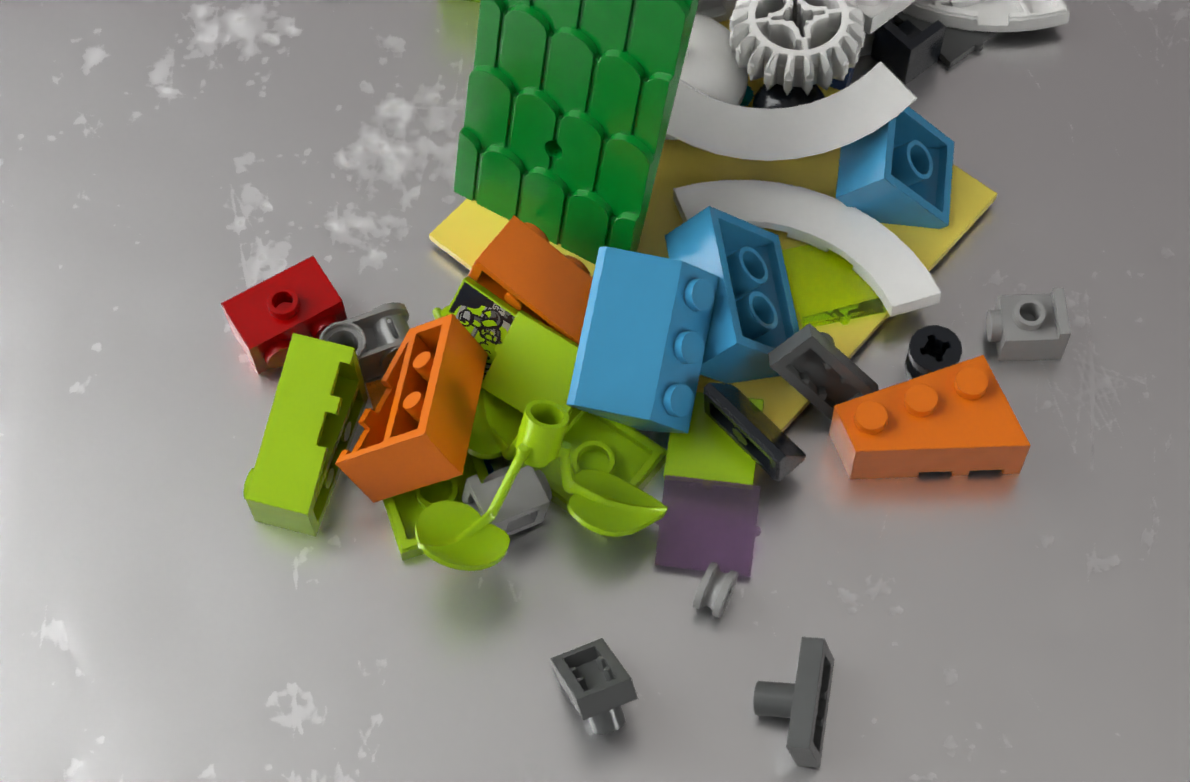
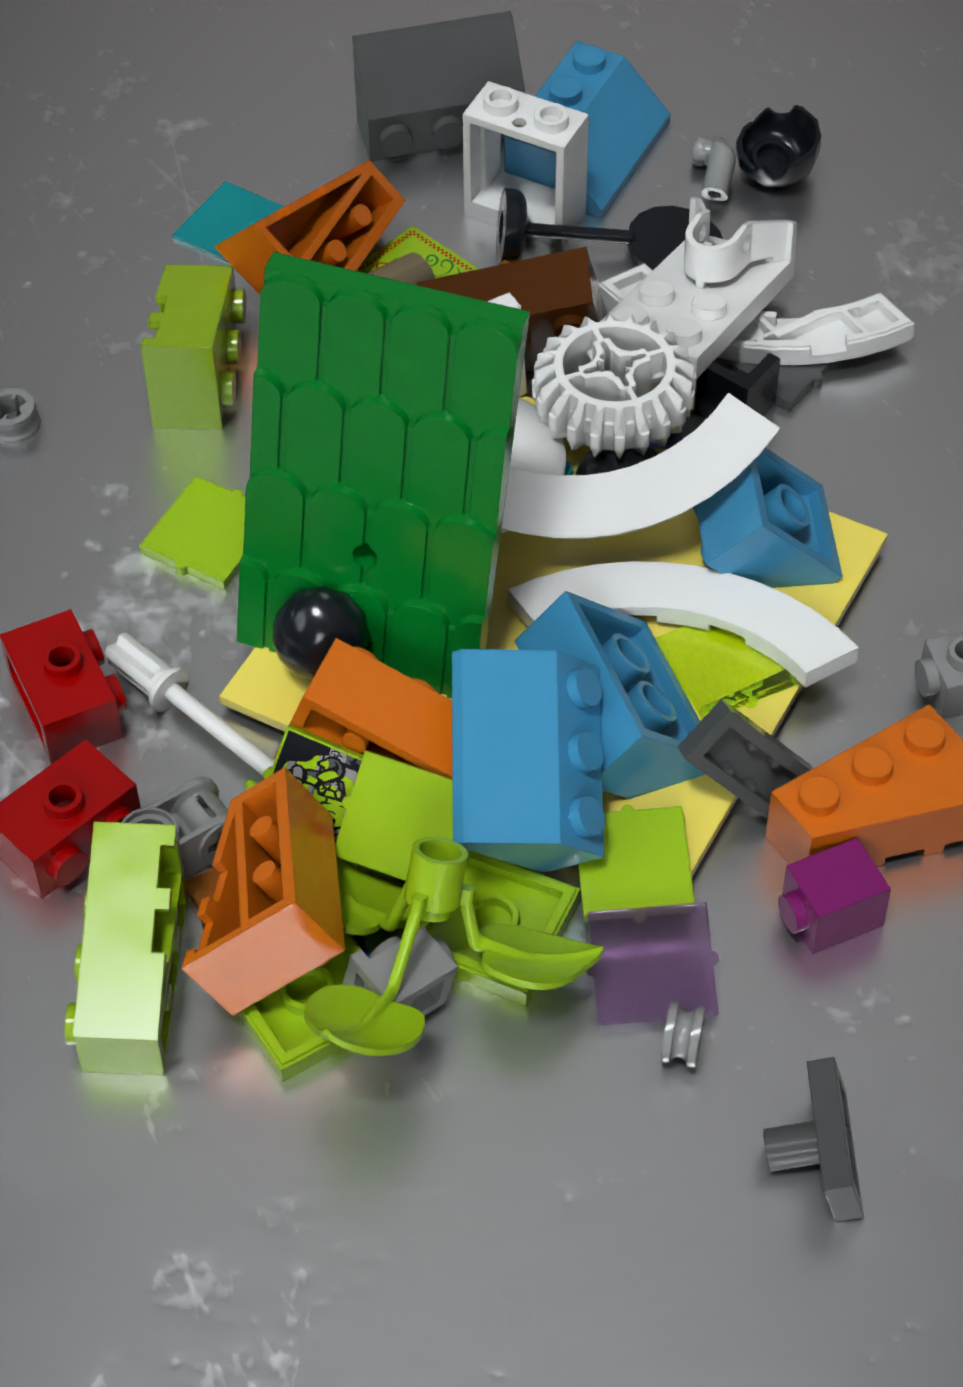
camera: 15 degrees left, 10 degrees down
dark grey tile [550,638,638,735] -> none
black slope [704,382,806,482] -> none
black wheel [904,325,962,380] -> none
none -> red brick [0,609,127,764]
none -> white piece [104,632,274,776]
none -> lime piece [139,476,245,590]
none -> black hair [273,586,370,680]
none -> magenta brick [778,838,891,954]

